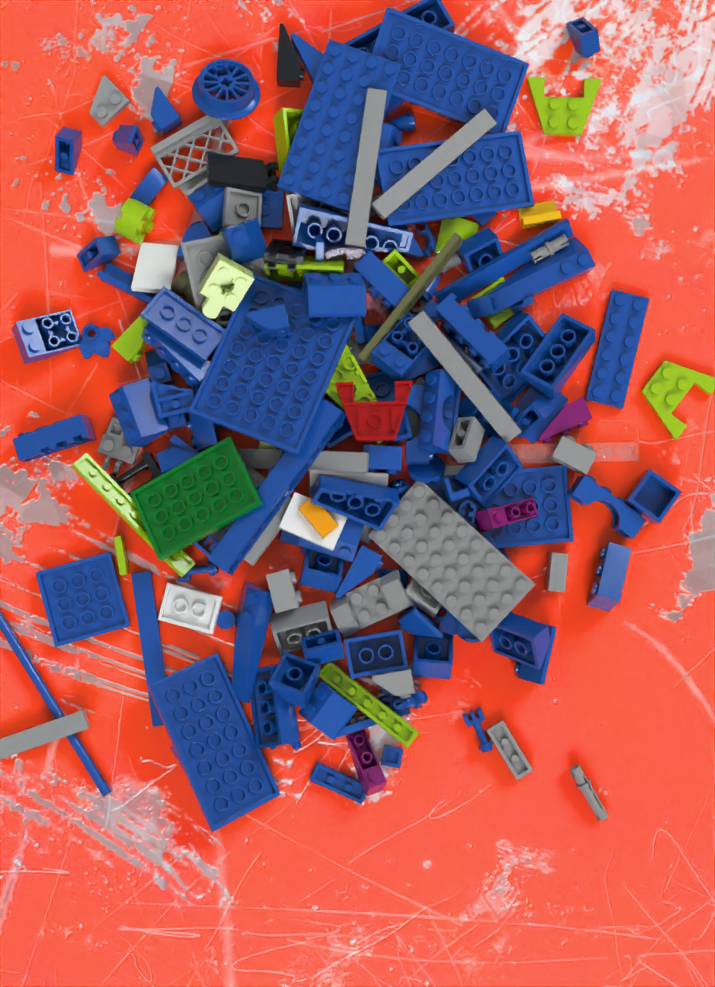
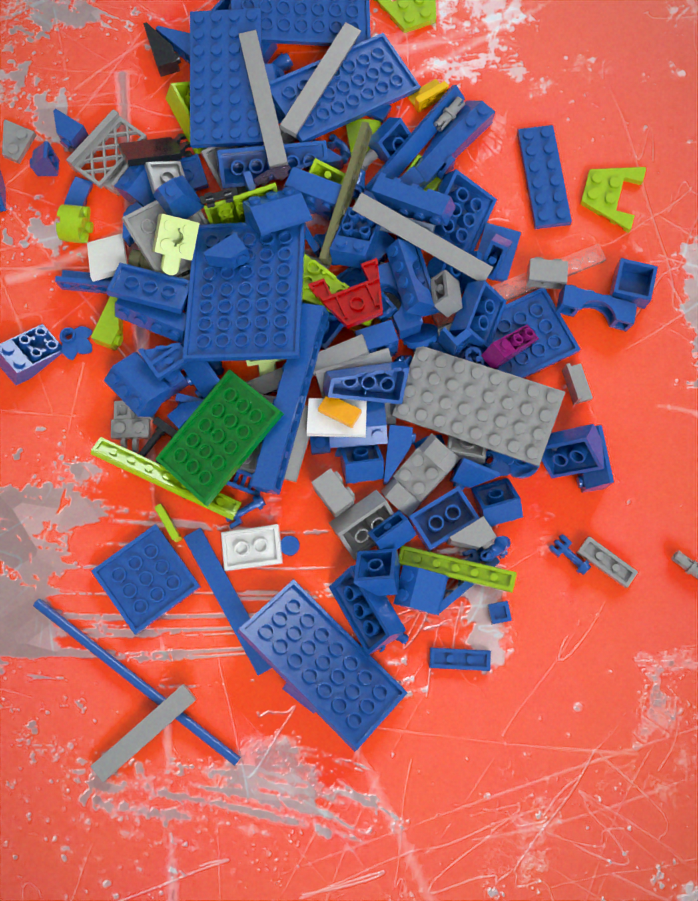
camera: 15 degrees left, 10 degrees down
blue wedge [12,414,97,463] -> none
blue slope [77,236,121,272] -> none
blue slope [145,350,175,385] -> none
blue piece [192,59,261,120] -> none
blue wedge [232,581,273,704] -> none
magenta slope [346,730,387,797] -> none
blue slope [520,313,596,400] -> none
magenta slope [536,397,592,444] -> none
blue wedge [587,542,631,612] -> none

